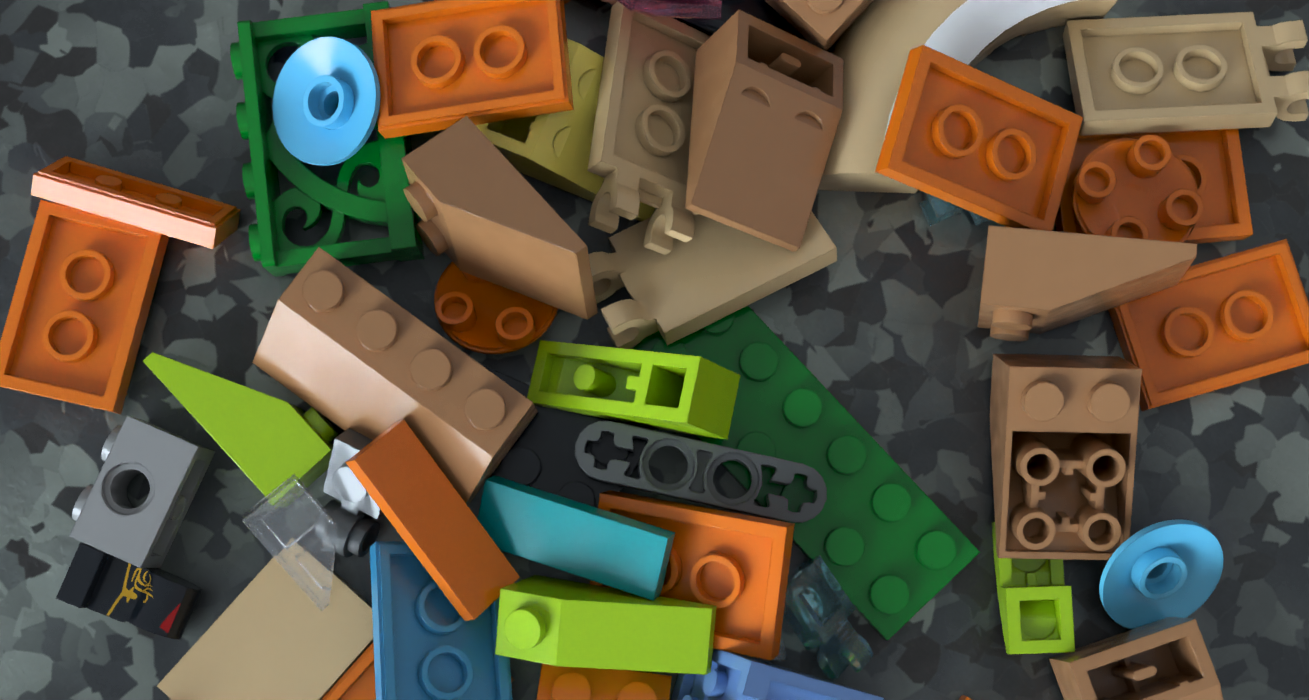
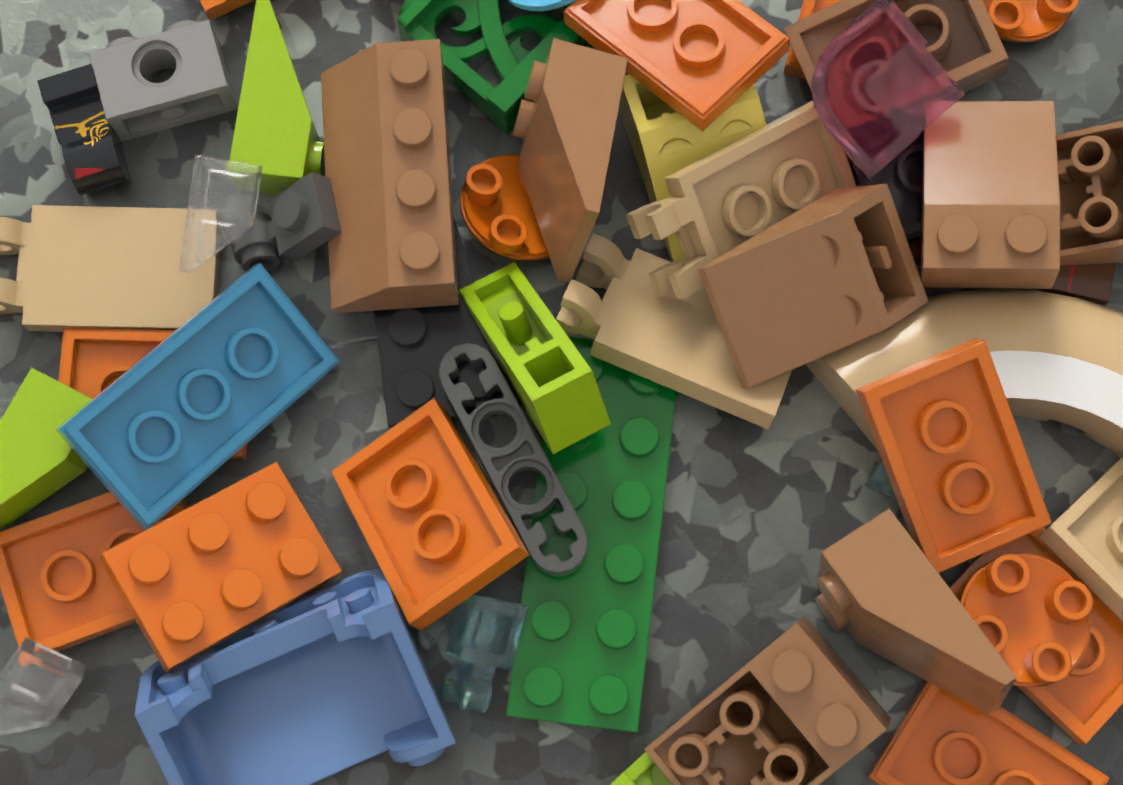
camera: 55 degrees right, 5 degrees down
orange tile [346,419,520,621] -> none
teal tile [477,475,675,601] -> none
lime slope [495,575,717,675] -> none

